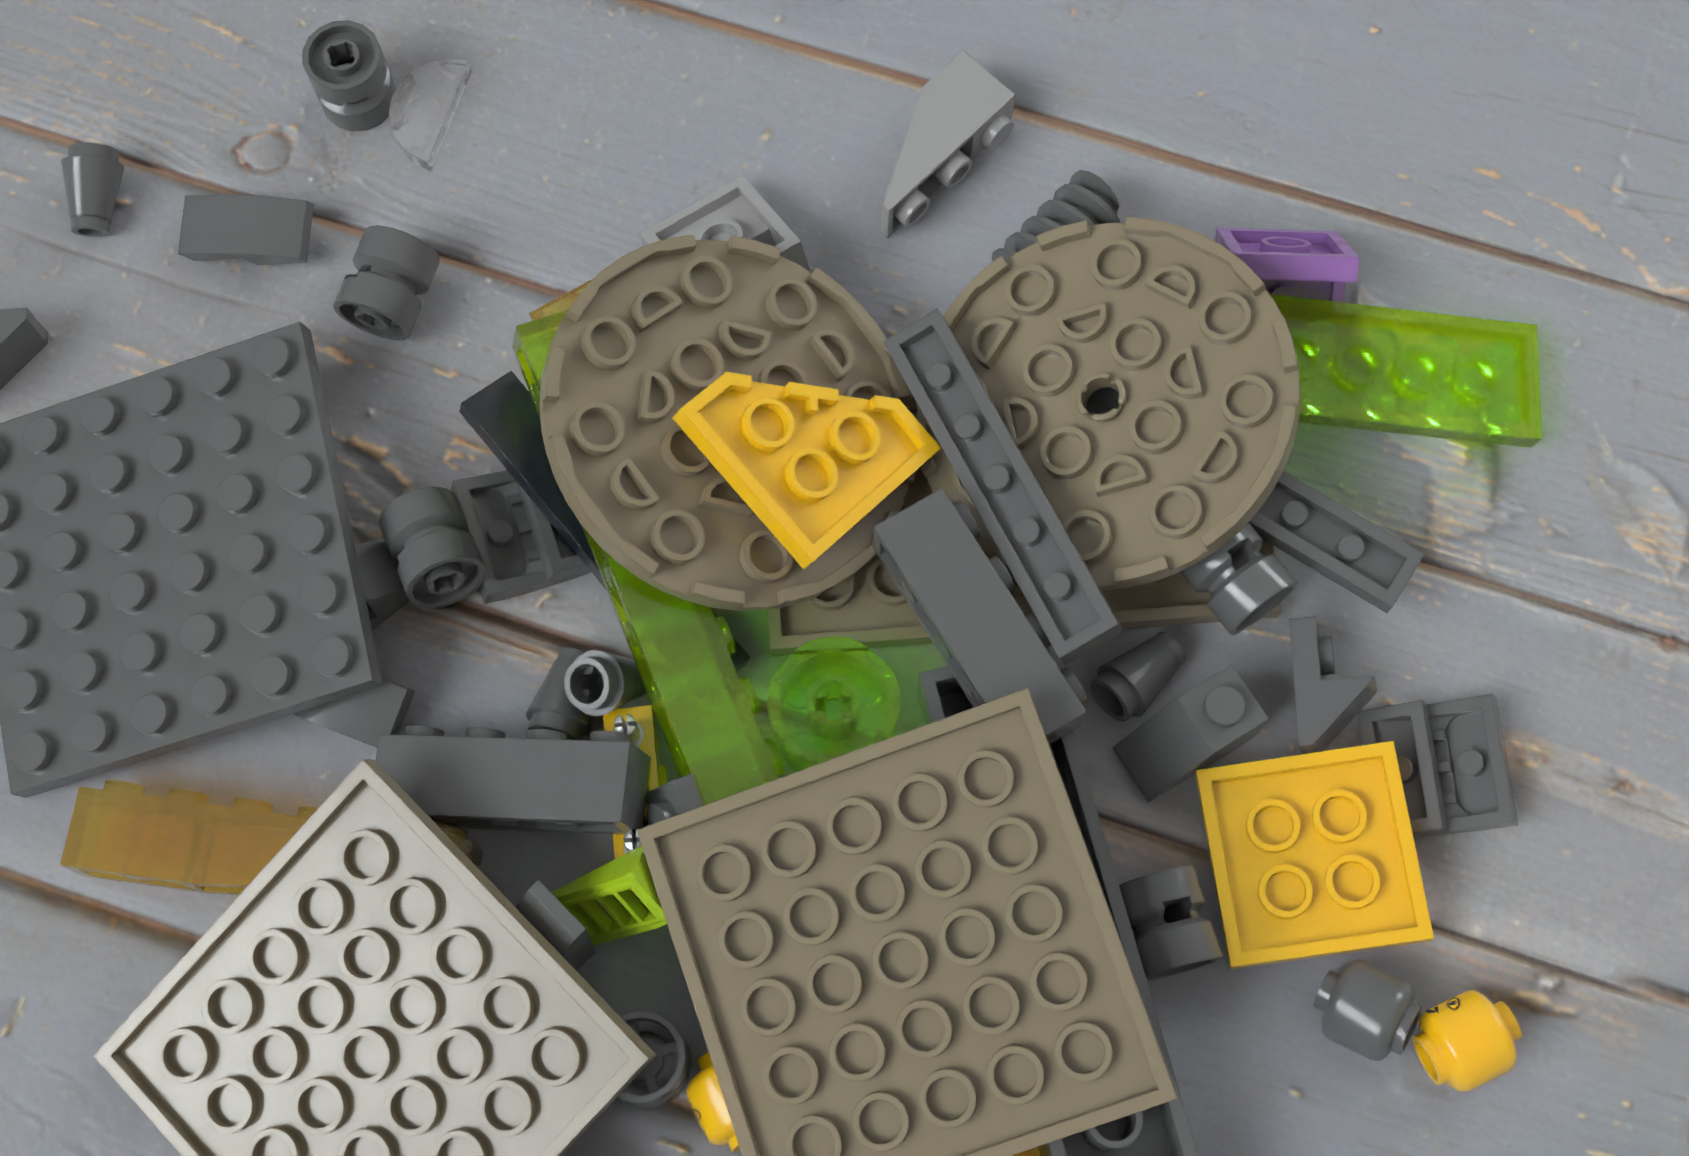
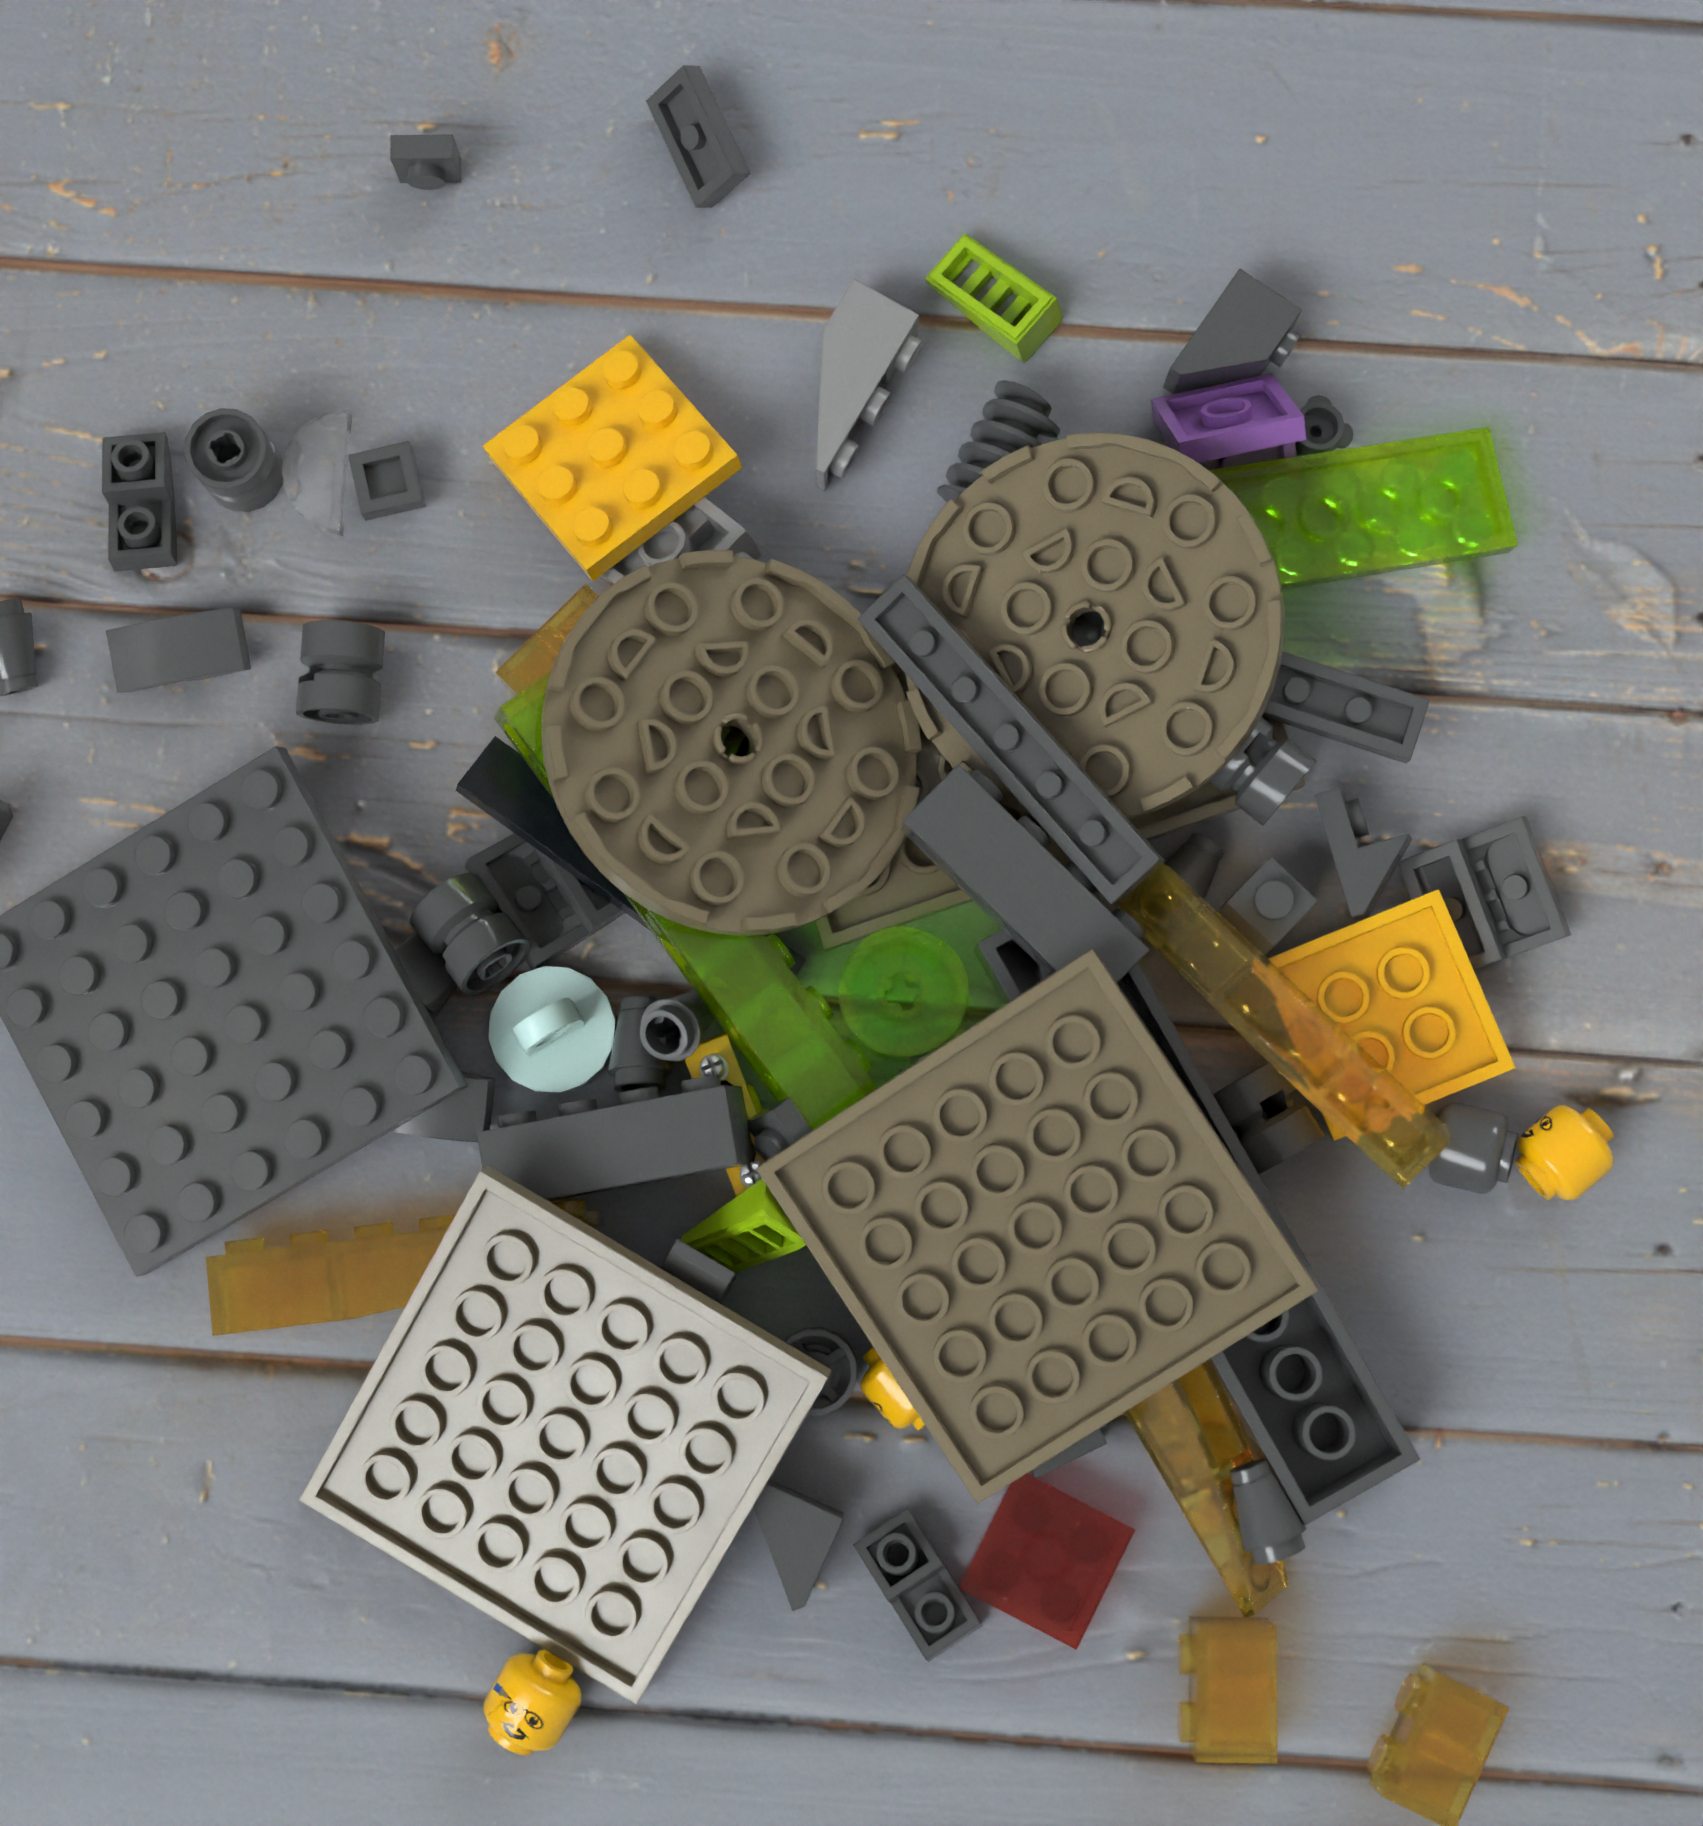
camera: 15 degrees left, 10 degrees up
yellow plate [672,372,941,569] -> none
none -> dark grey slope [102,432,177,571]
none -> dark grey plate [348,441,426,521]
none -> yellow plate [482,335,743,581]
none -> light aqua tile [488,966,617,1094]
none -> lime slope [925,233,1063,363]
none -> clear yellow slope [1116,862,1451,1189]
none -> dark grey slope [1163,268,1302,394]
none -> dark grey plate [1295,395,1353,469]

